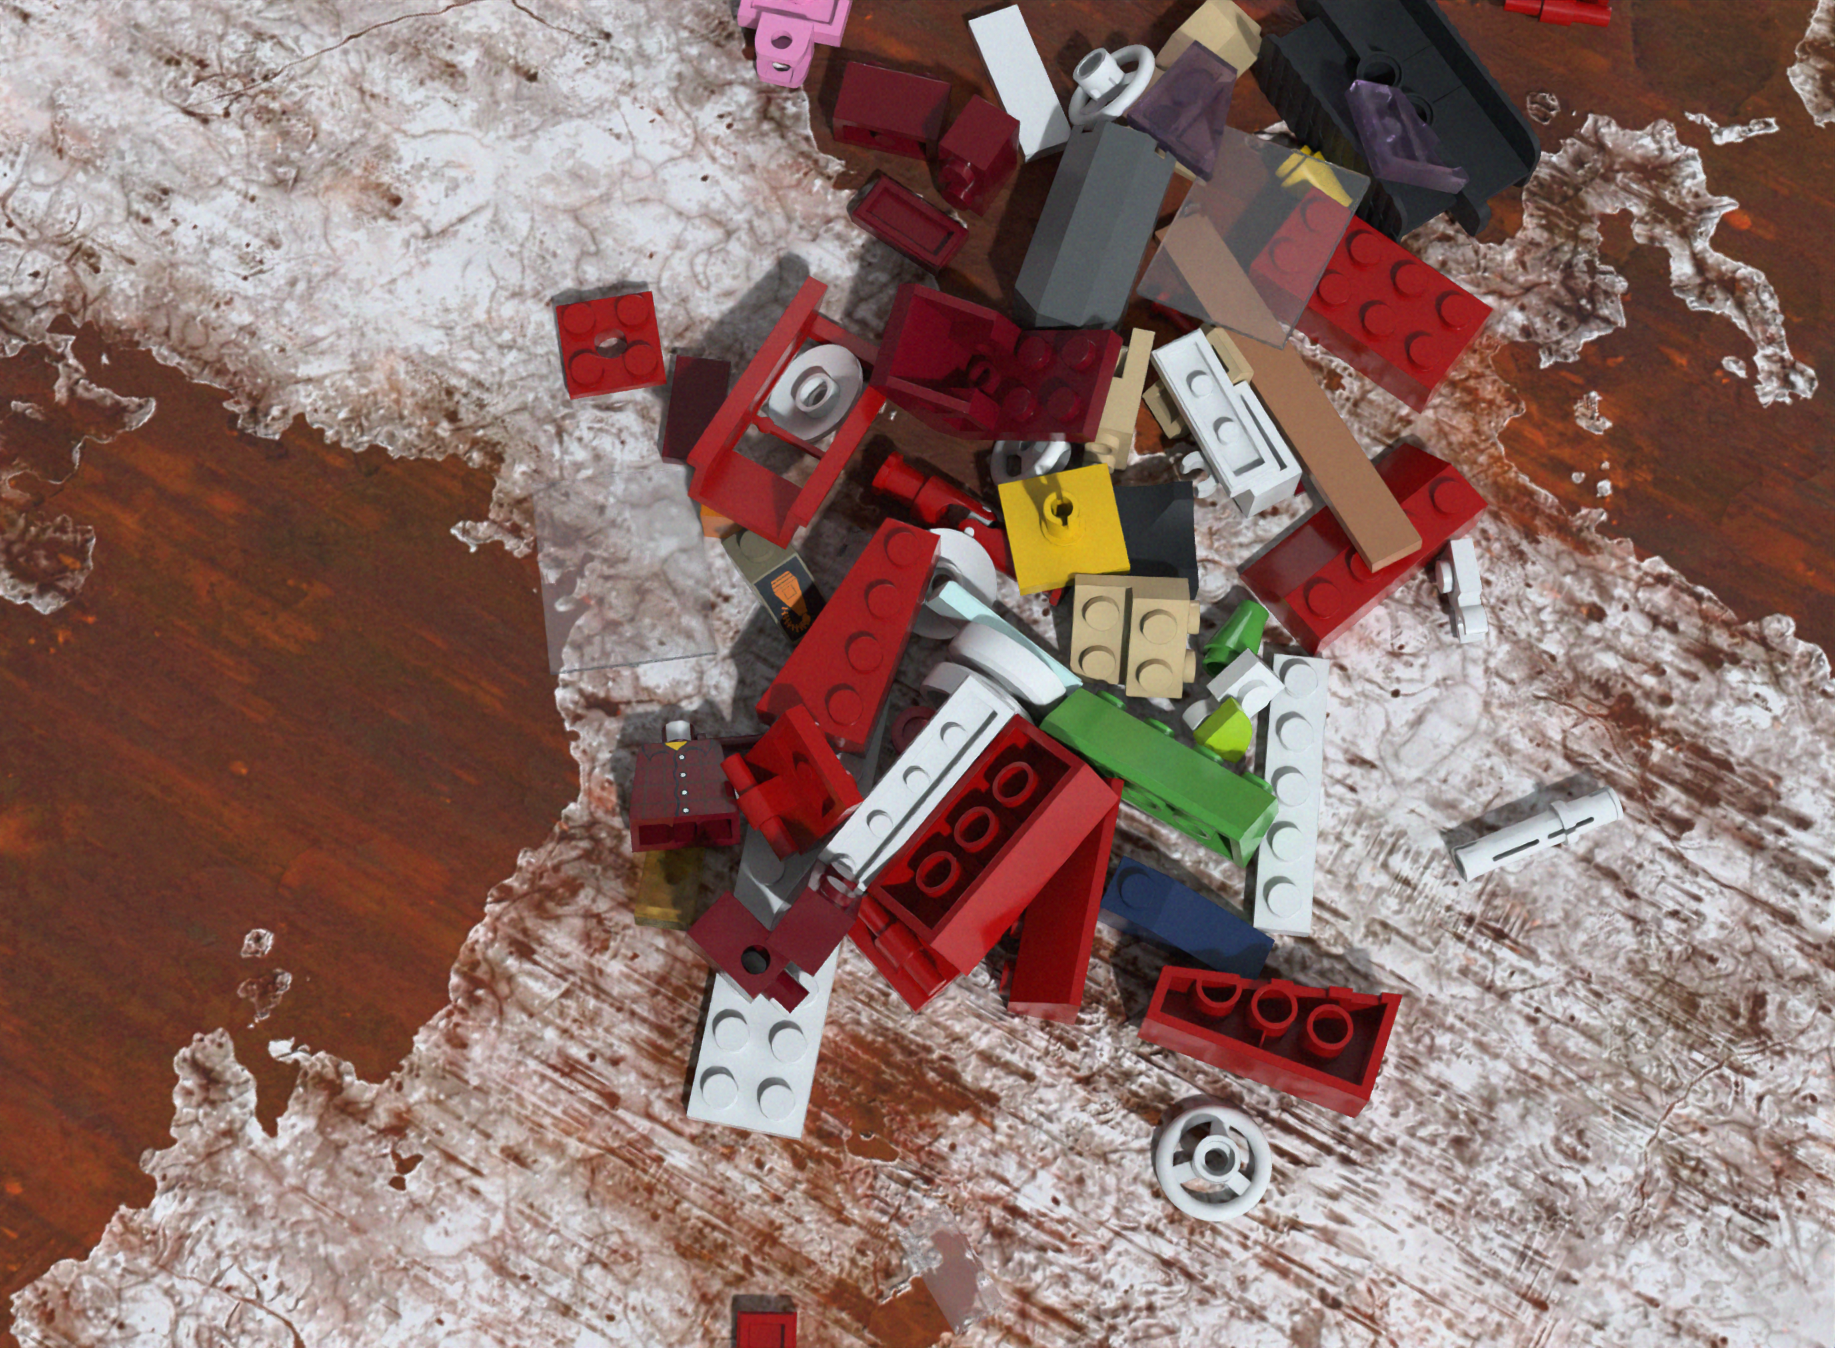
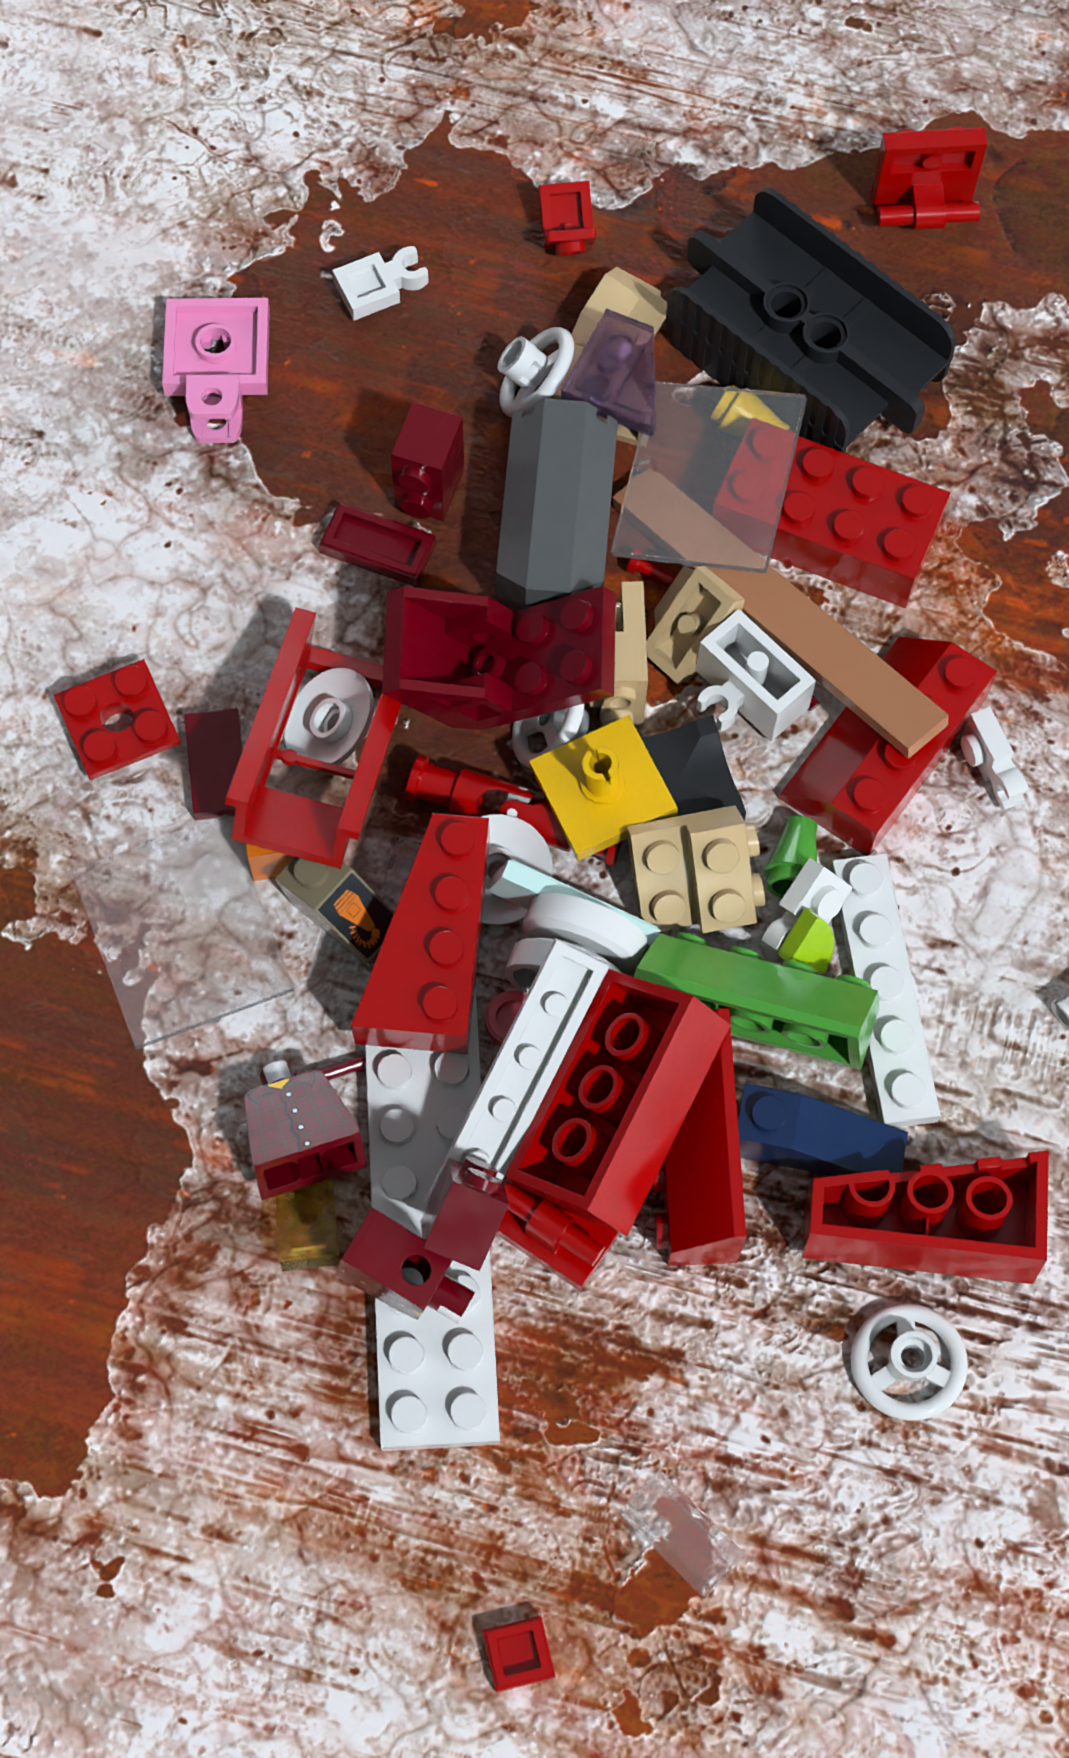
camera: 15 degrees left, 5 degrees down
red plate [720,703,865,862] -> none
dark red brick [833,61,952,164] -> none
white tile [968,4,1072,163] -> none
white tile [1150,328,1281,499] -> none
clear purple wing [1344,79,1470,194] -> none

